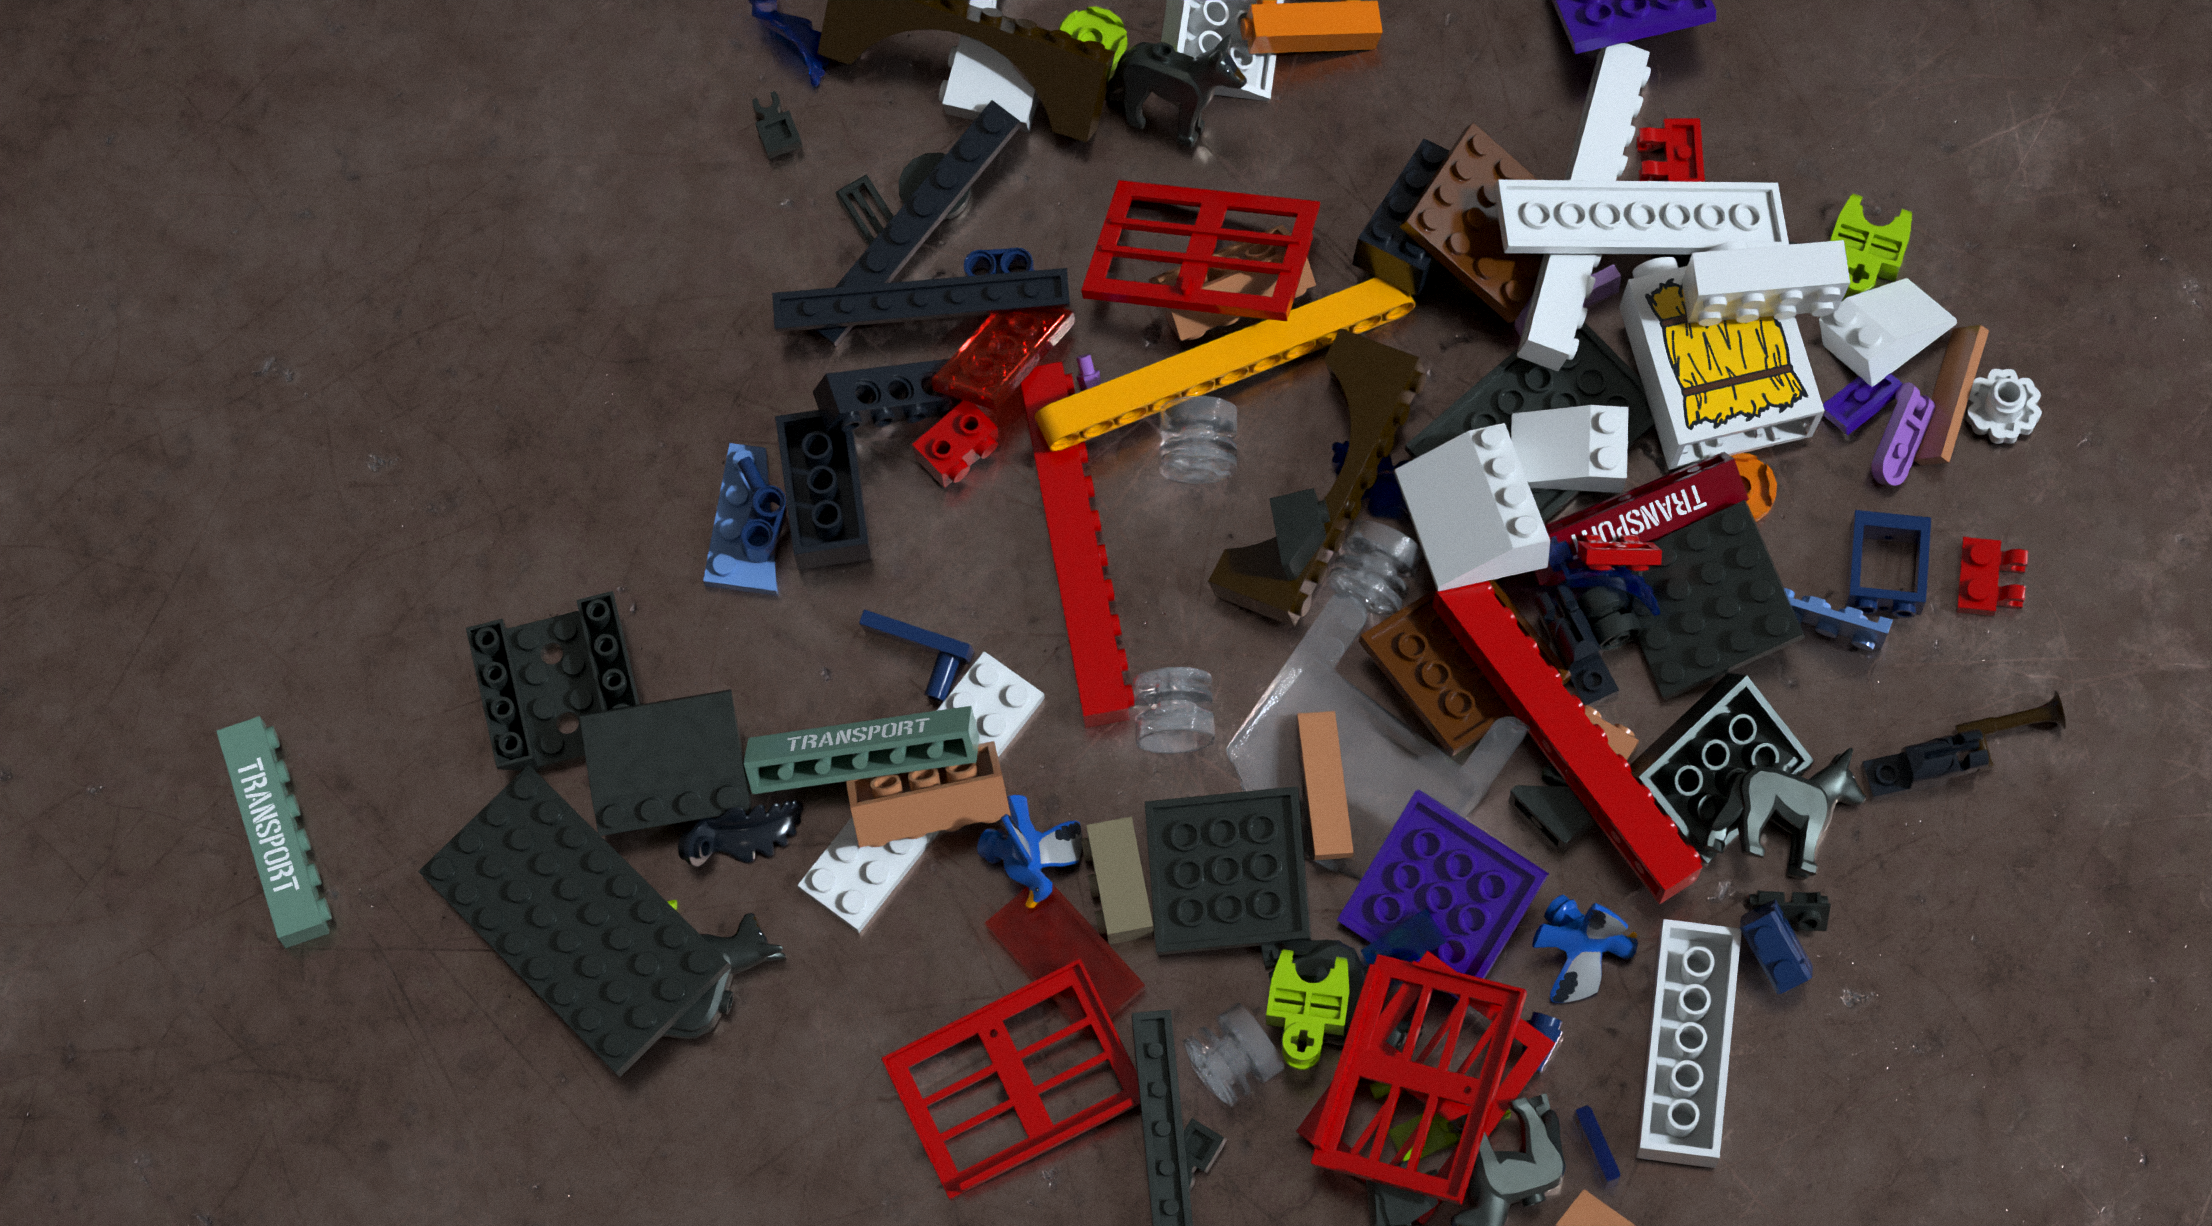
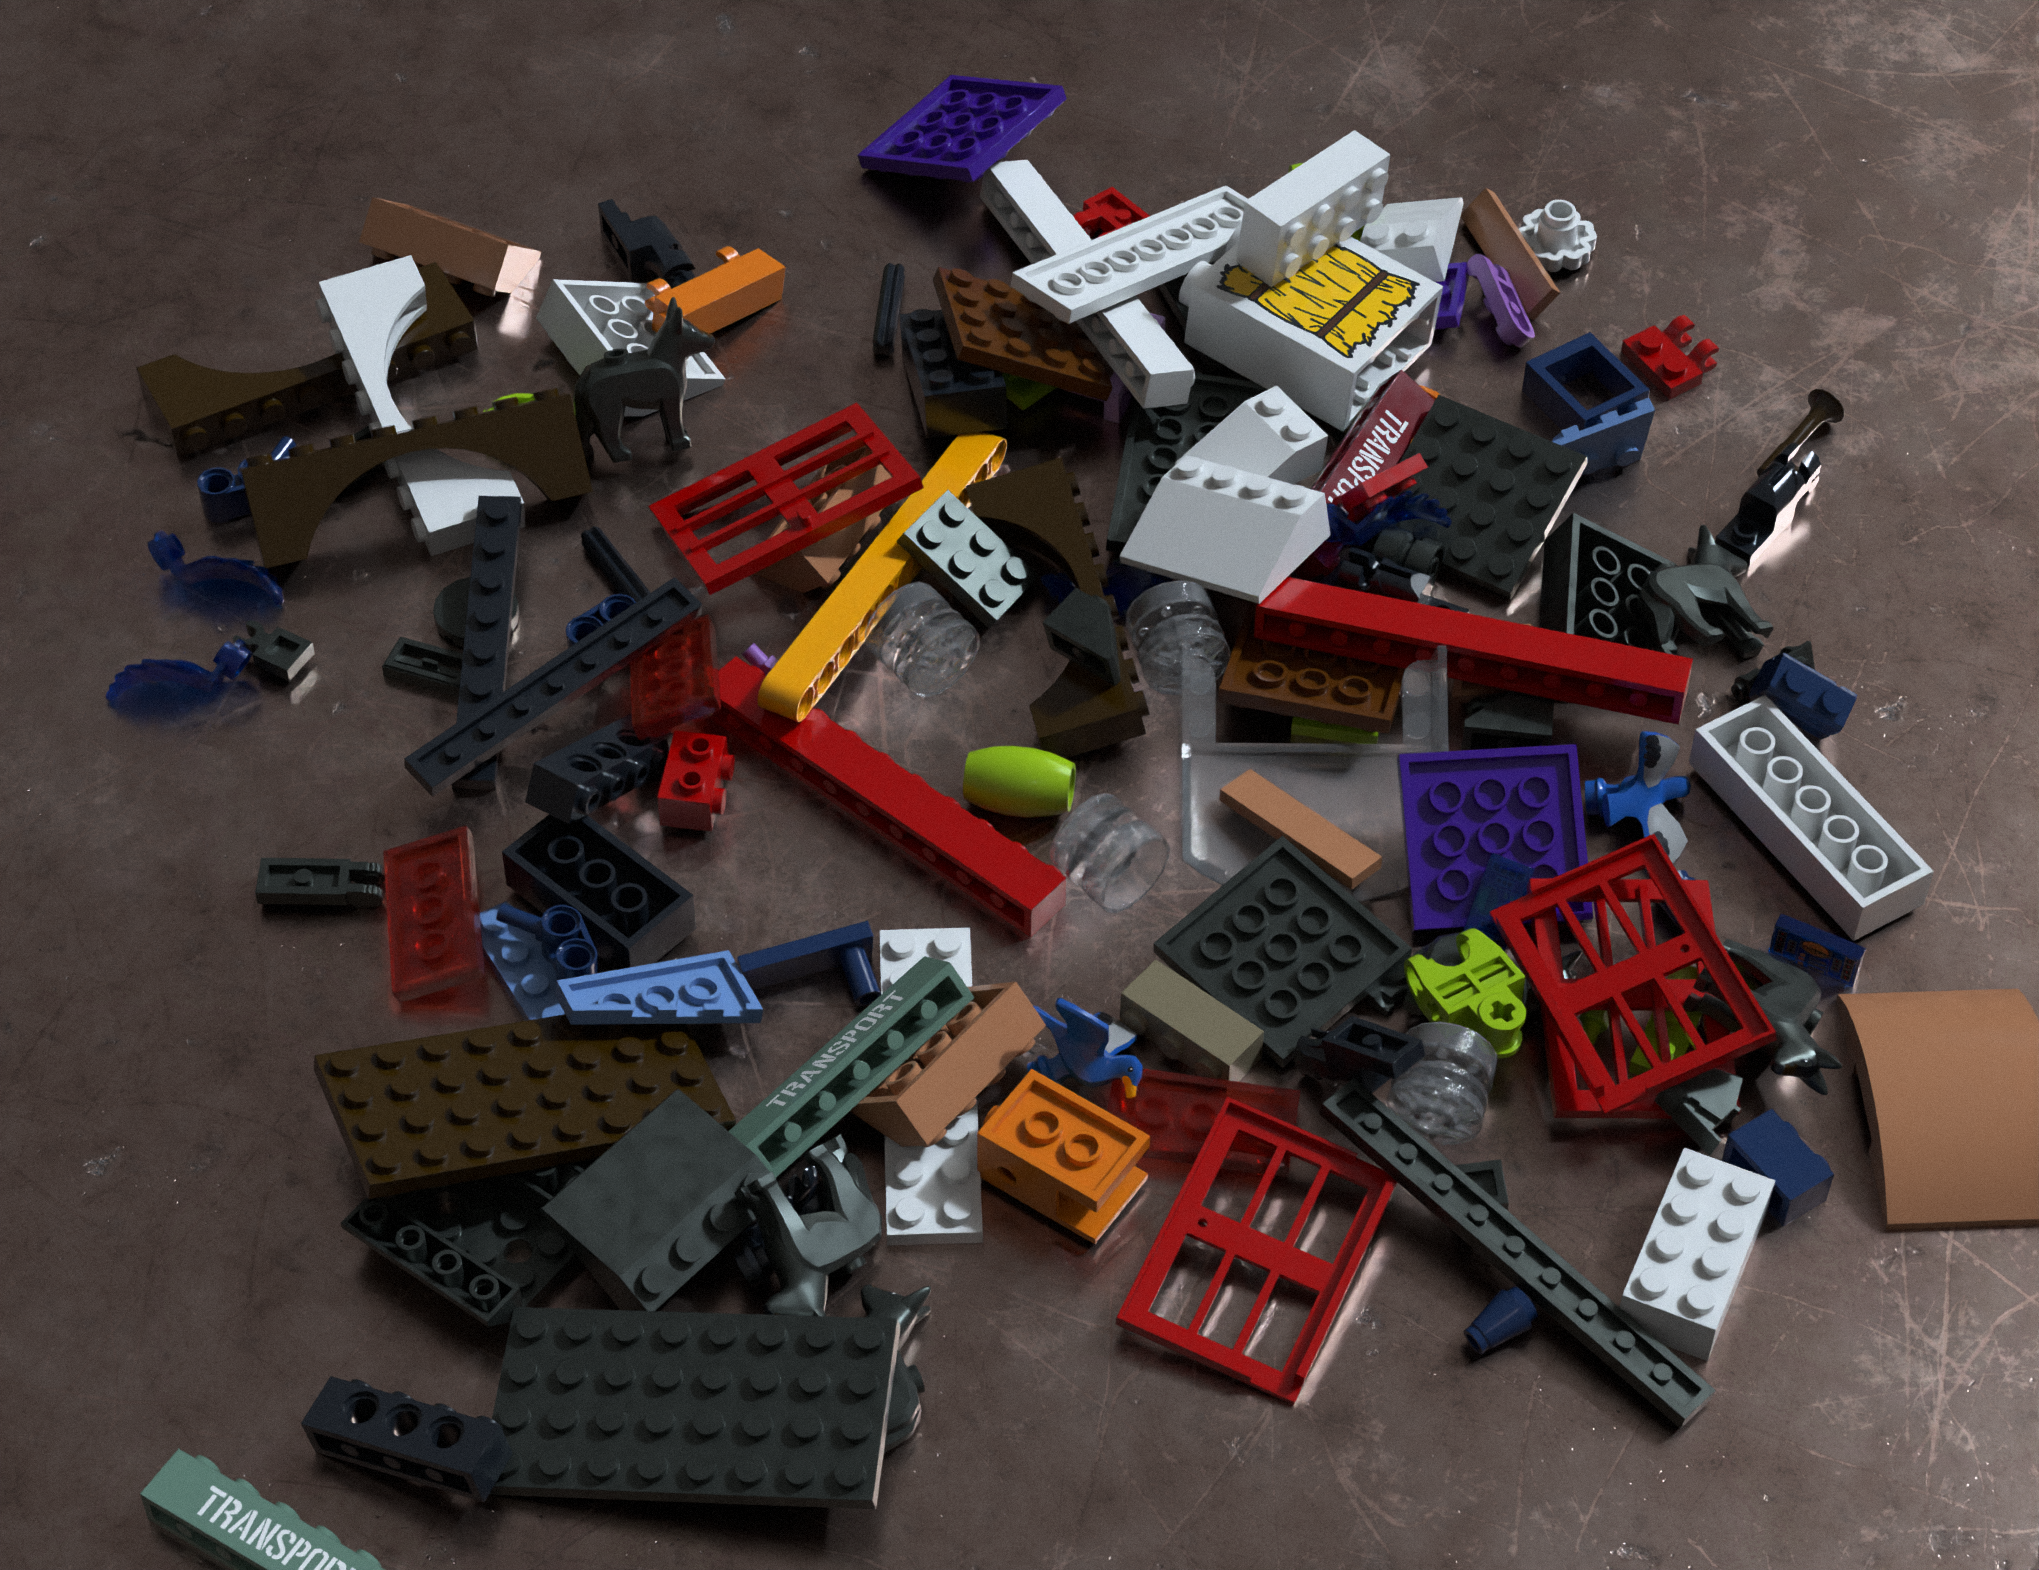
camera: 45 degrees left, 20 degrees down
none -> clear blue plant [106,639,252,702]
none -> pearl dark grey hinge [255,858,388,908]
none -> black brick [301,1376,513,1502]
none -> dark brown plate [314,1014,736,1199]
none -> clear red plate [383,825,485,1003]
none -> medium blue wing [555,950,763,1025]
none -> black axle [581,526,651,602]
none -> pearl dark grey animal [734,1134,882,1316]
none -> black axle [872,263,905,356]
none -> plate [896,490,1040,628]
none -> lime piece [963,746,1076,818]
none -> orange torso [977,1069,1150,1244]
none -> black plate [1294,1016,1426,1093]

